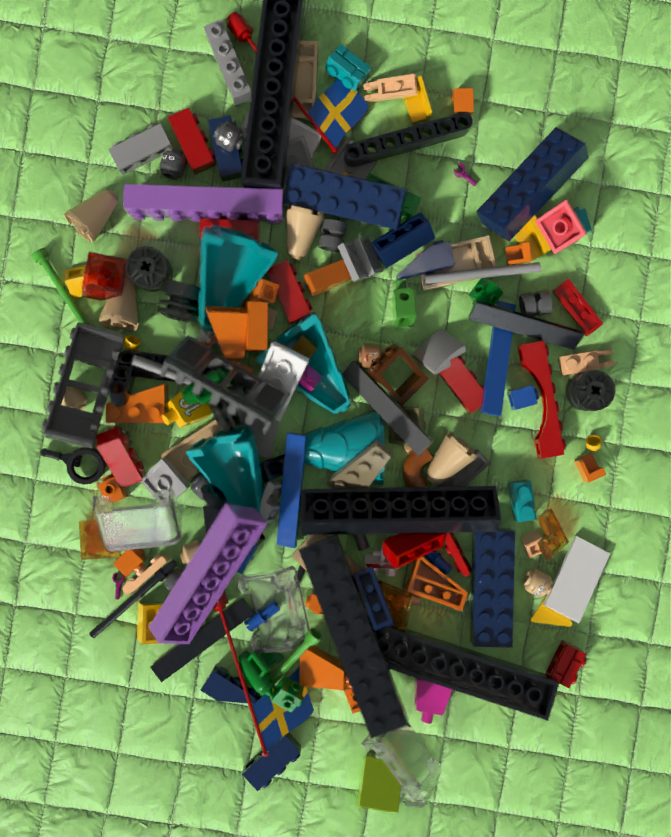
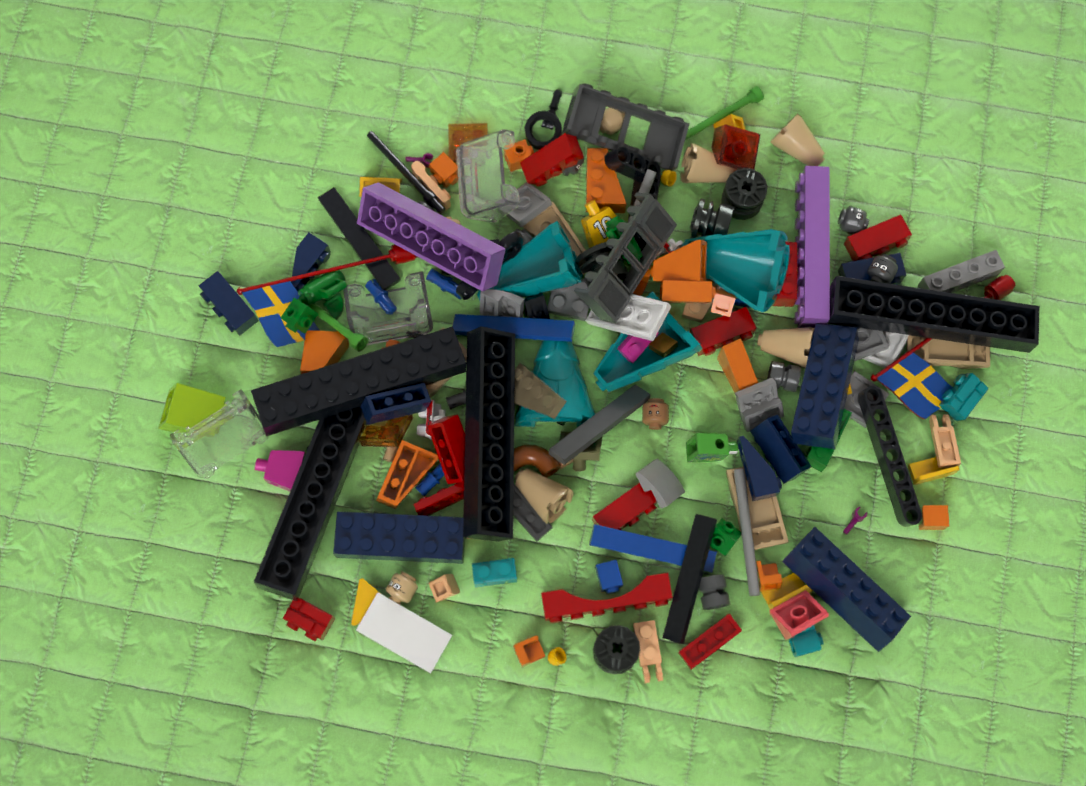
camera: 85 degrees right, 15 degrees down
light grey brick [108,124,173,175] -> none
reddish brown window [367,343,429,406] -> none
clear orange plate [537,508,569,560] -> none

